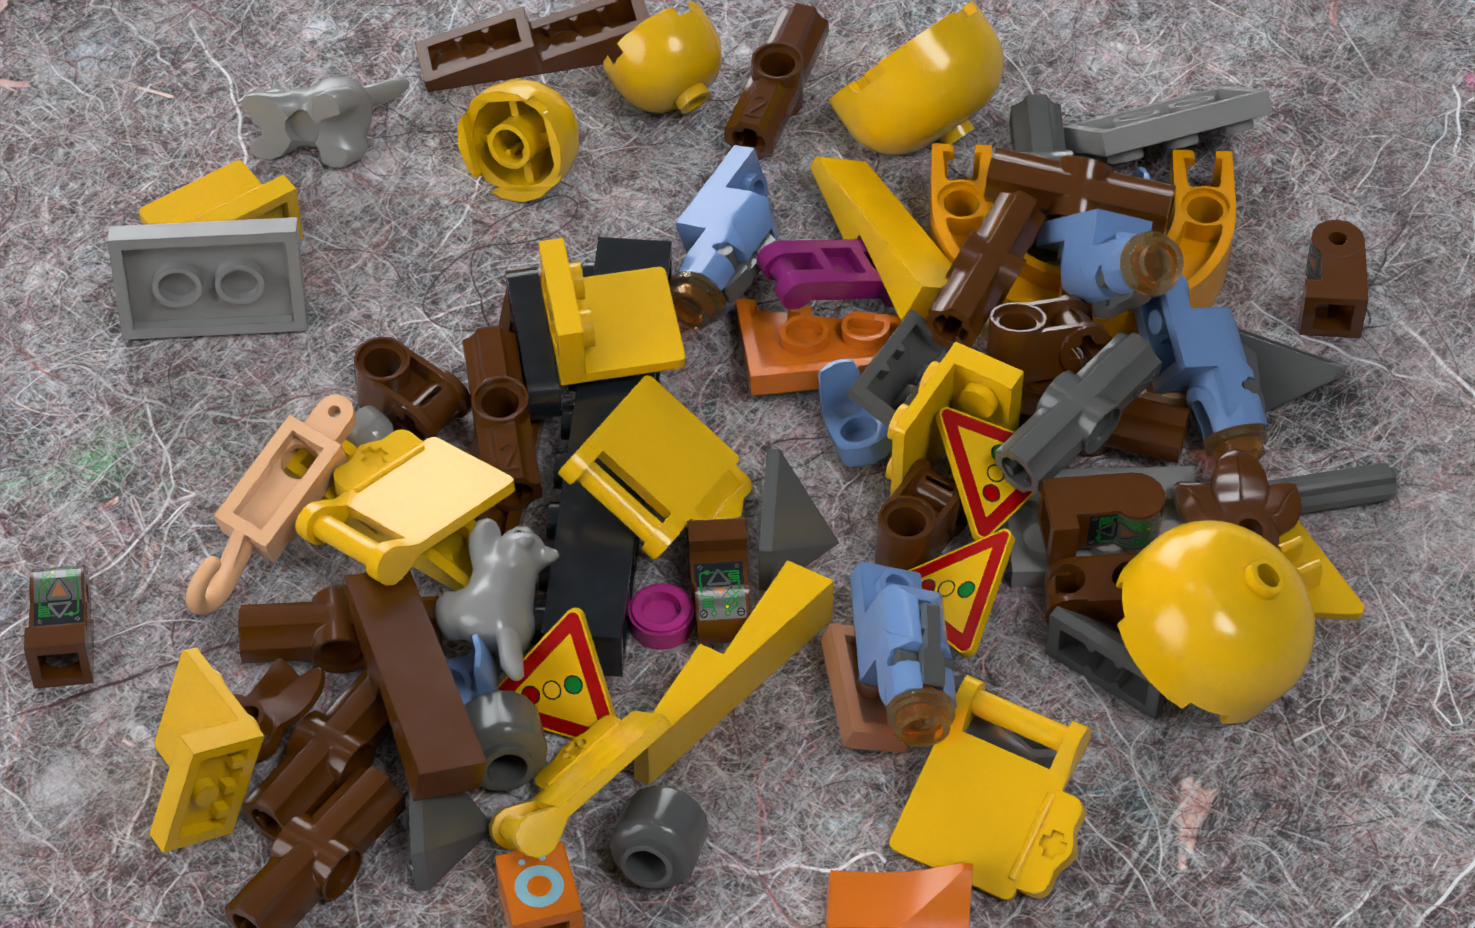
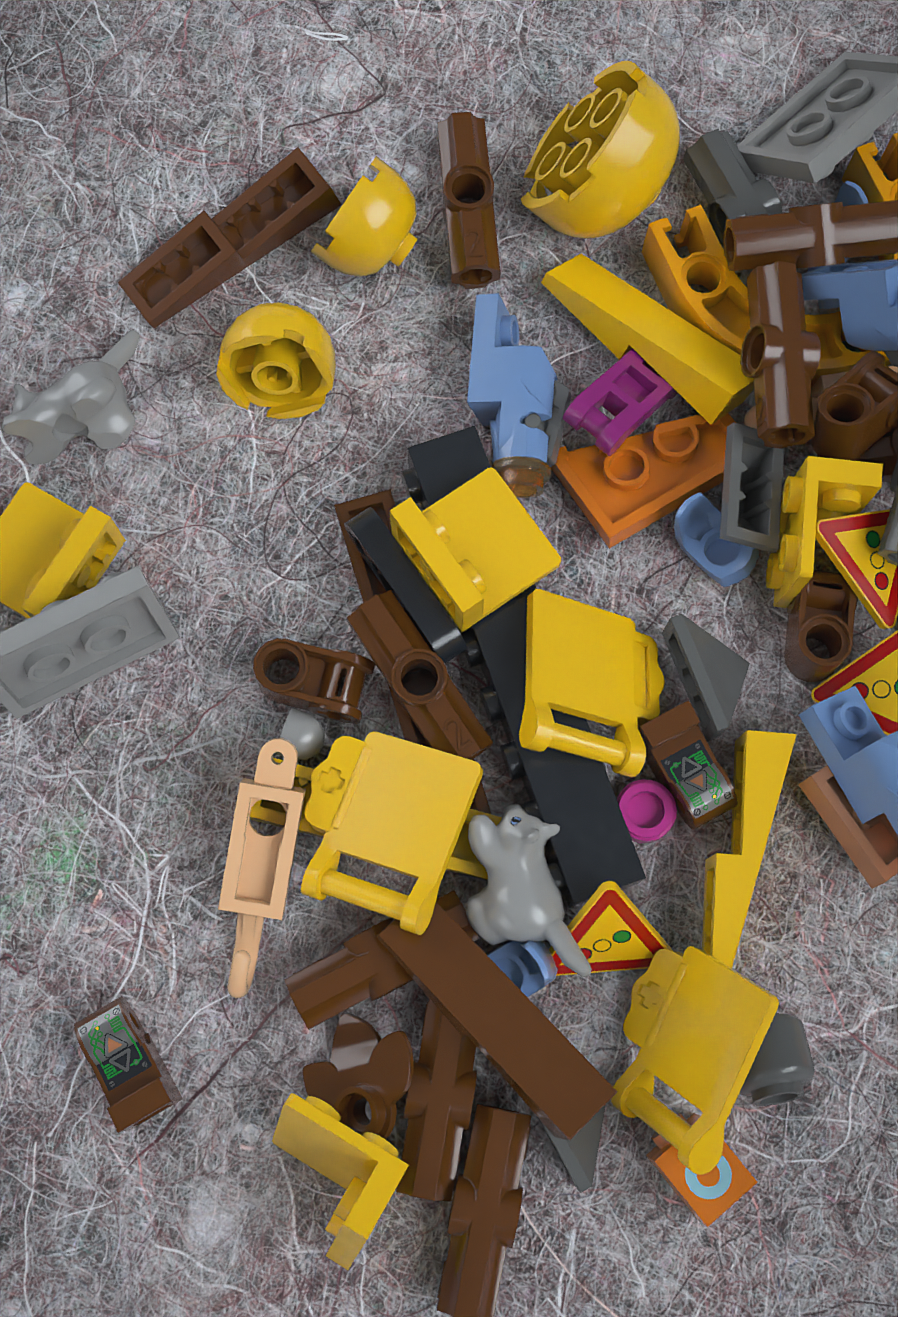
camera: 25 degrees left, 25 degrees up
dark grey head [465,690,548,790] -> none

